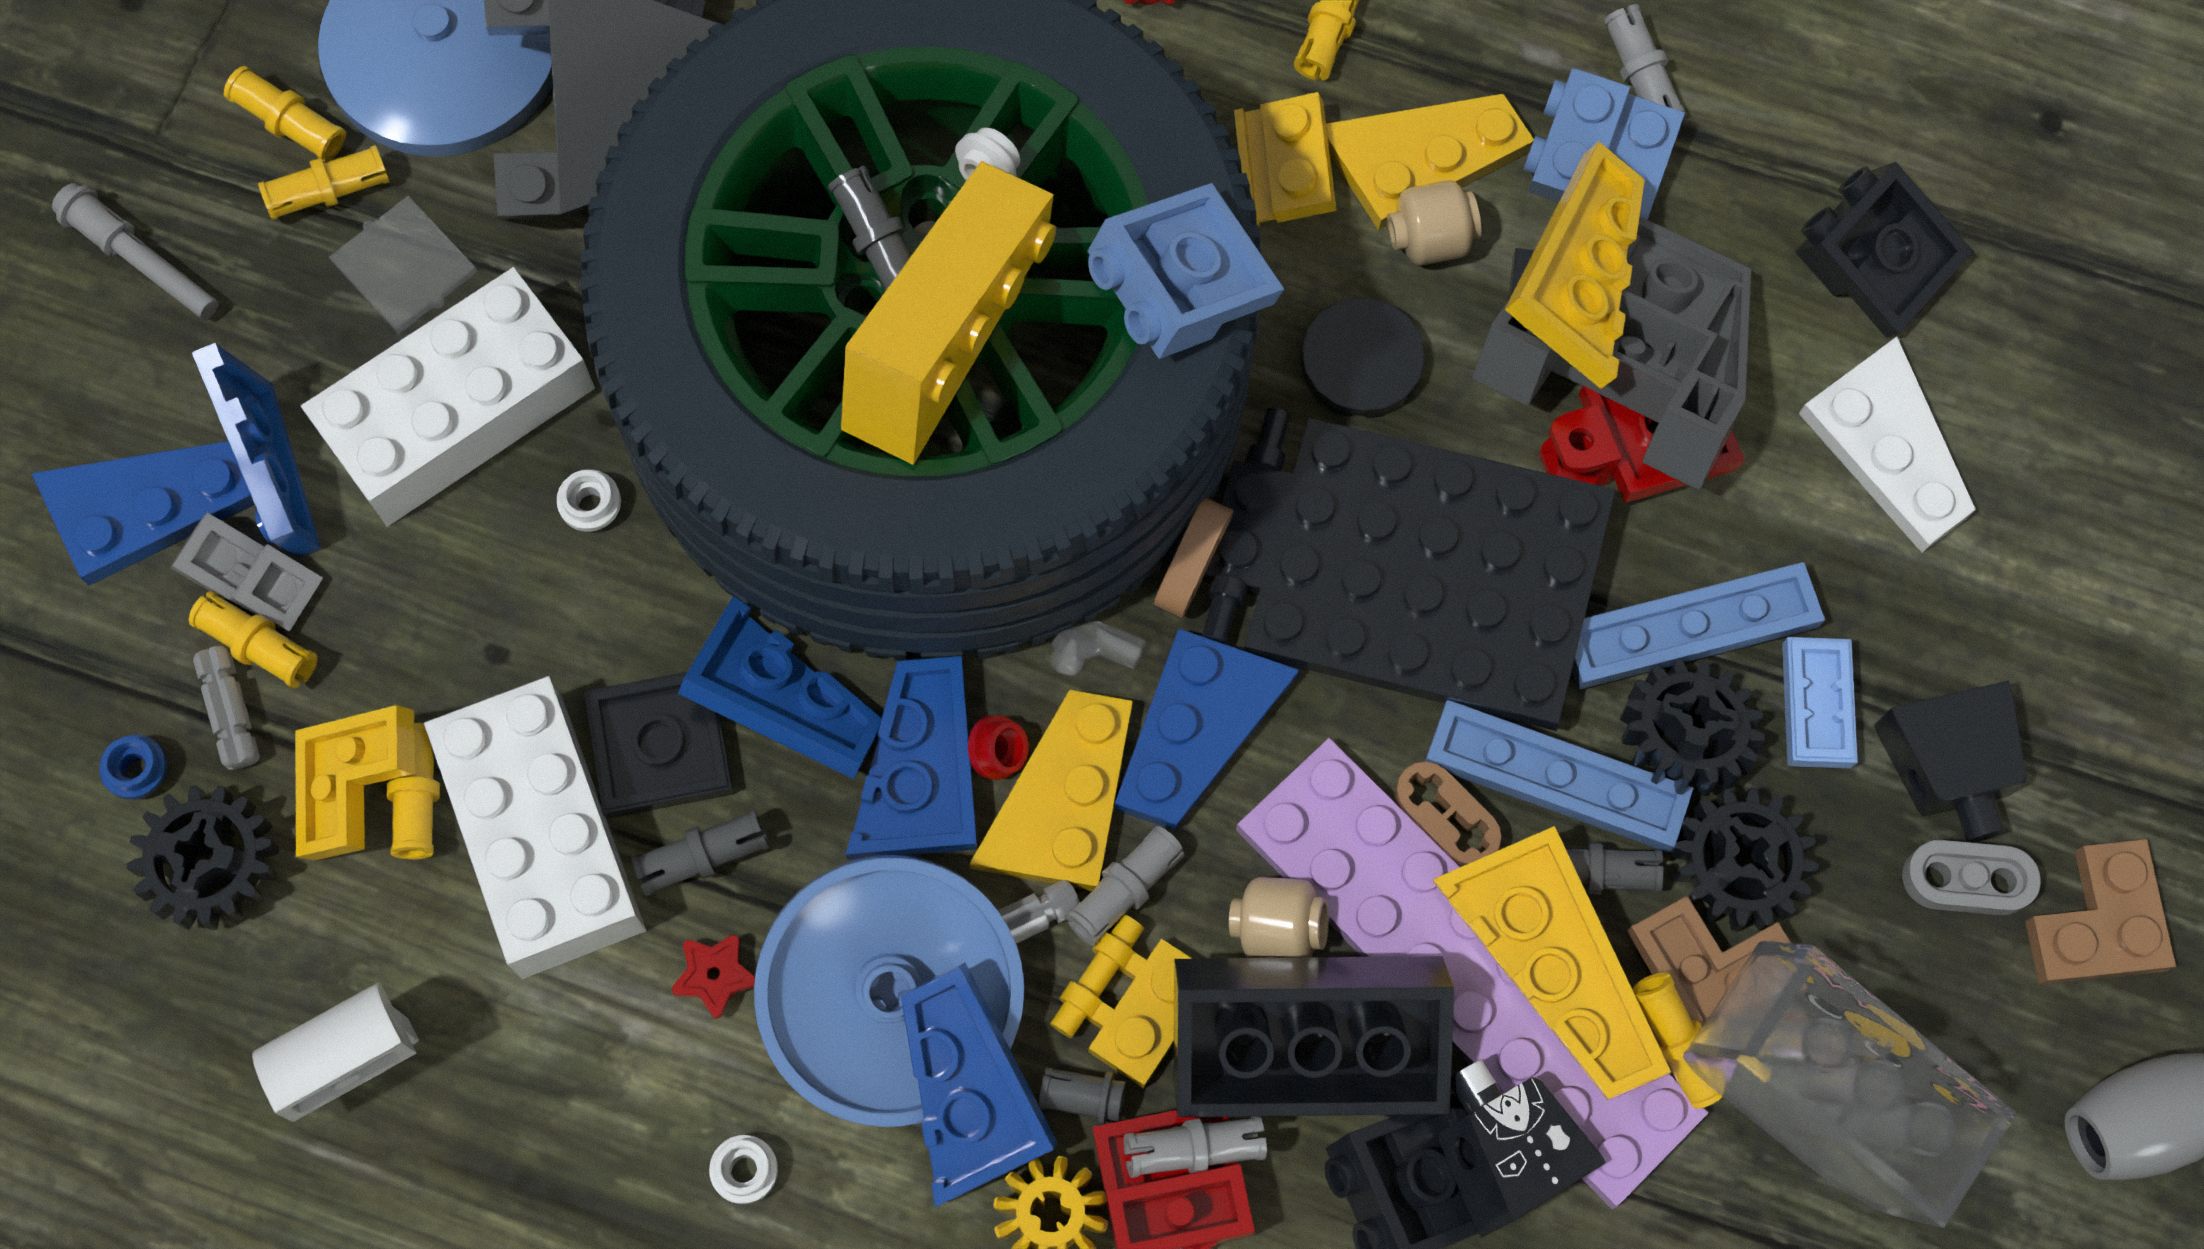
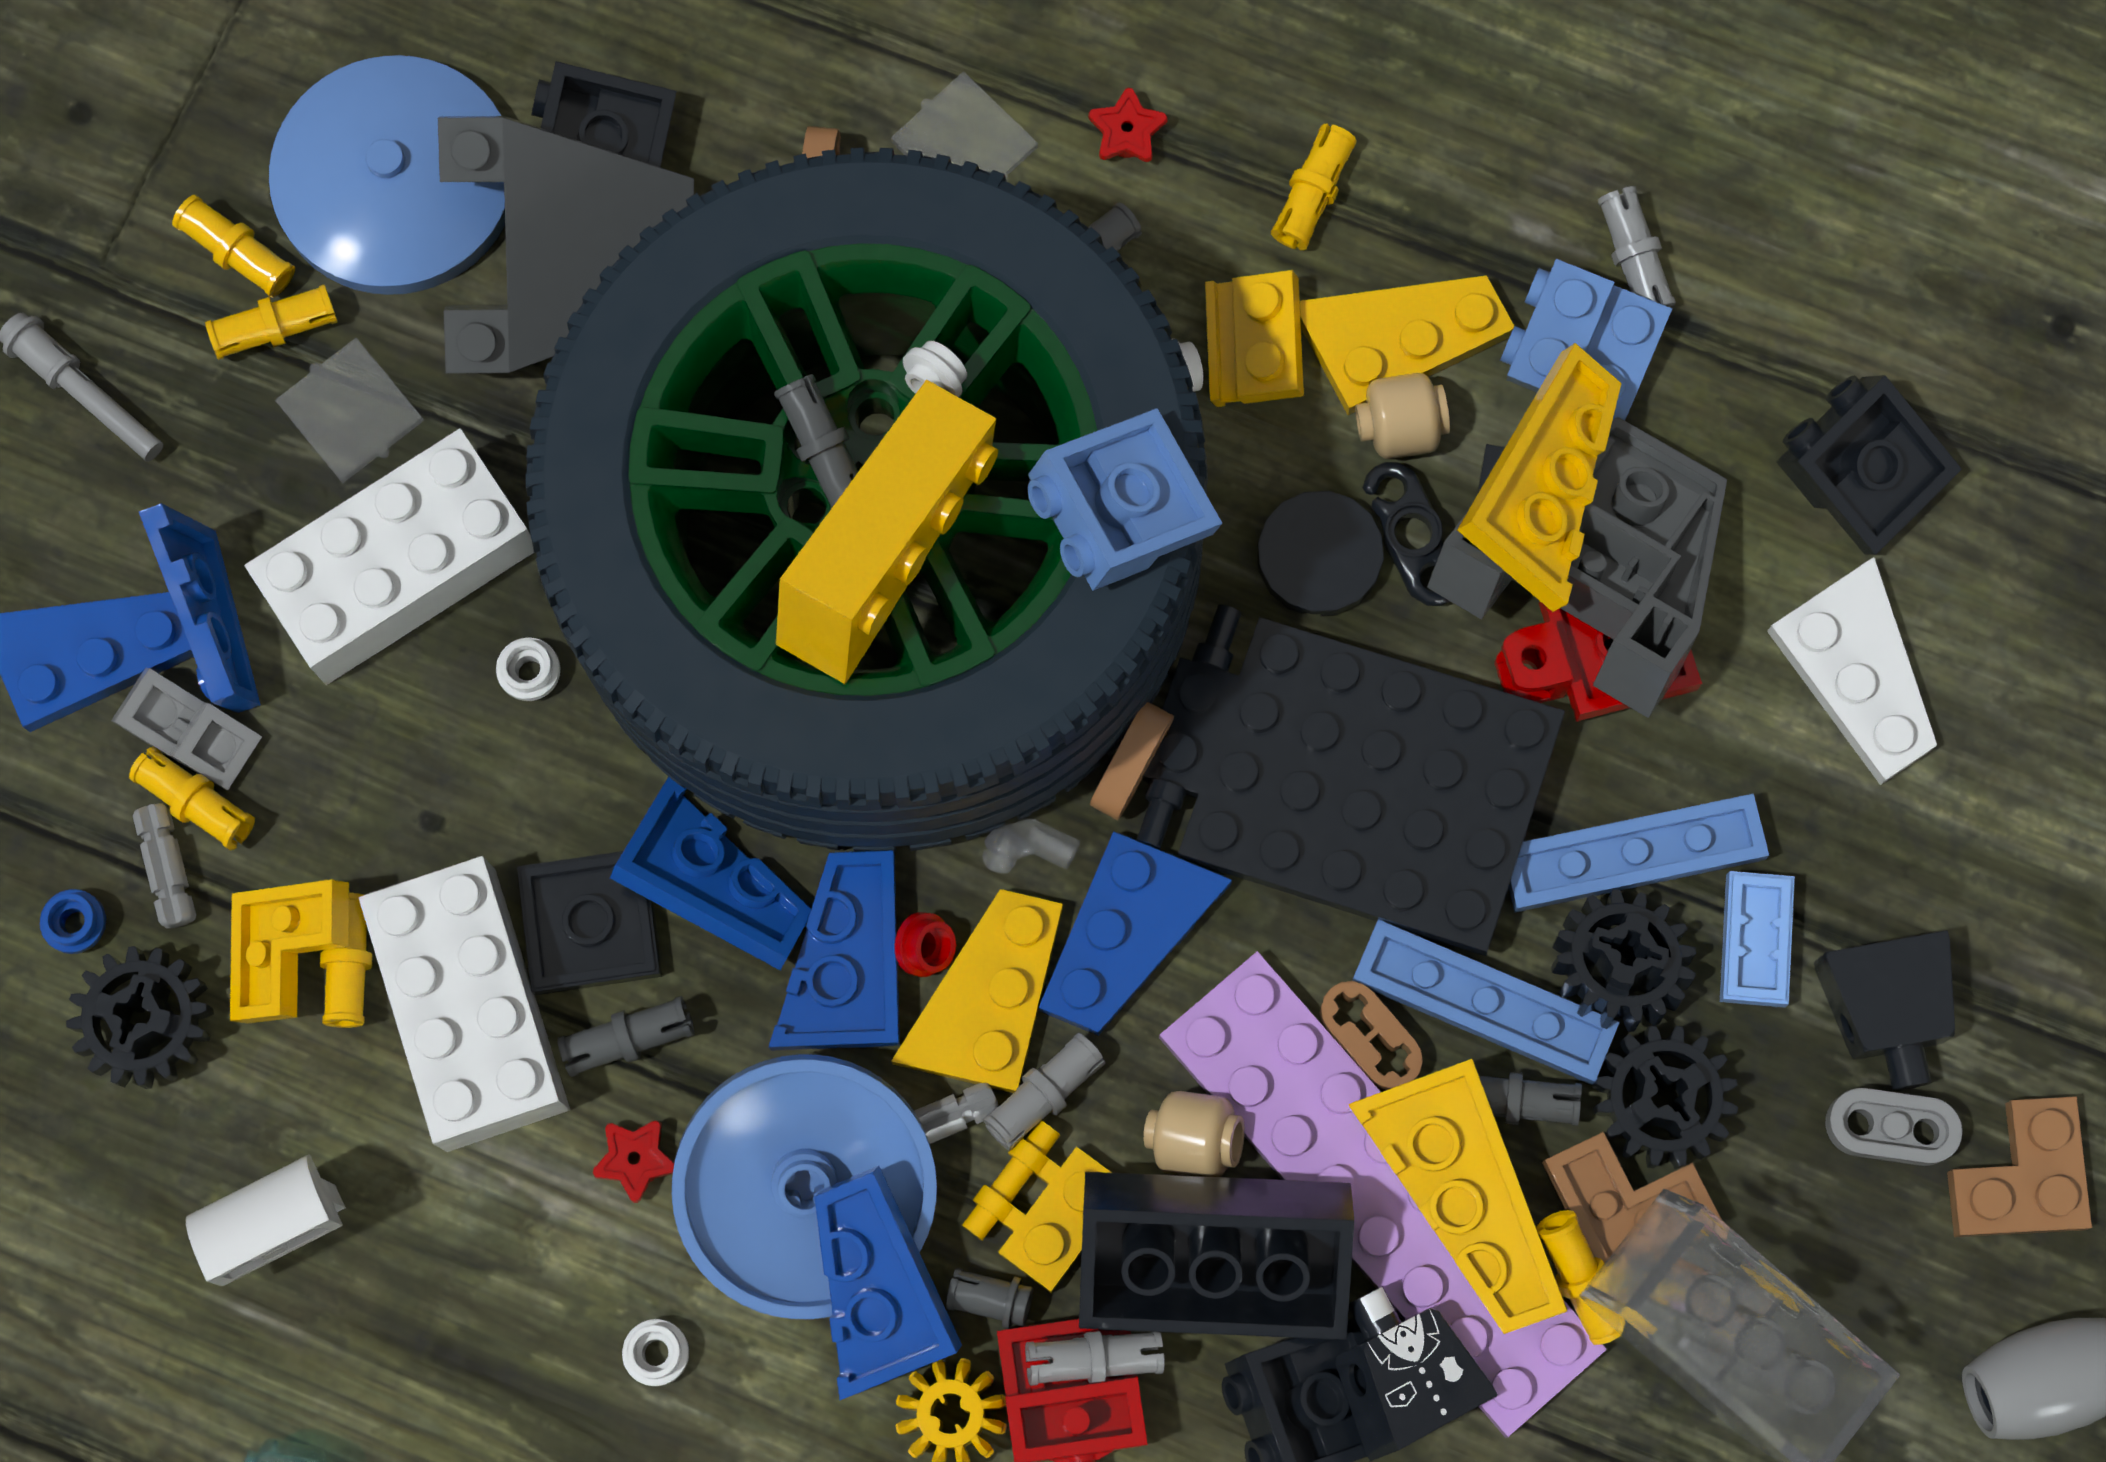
camera: 10 degrees right, 5 degrees up
none -> black piece [1362,462,1451,606]

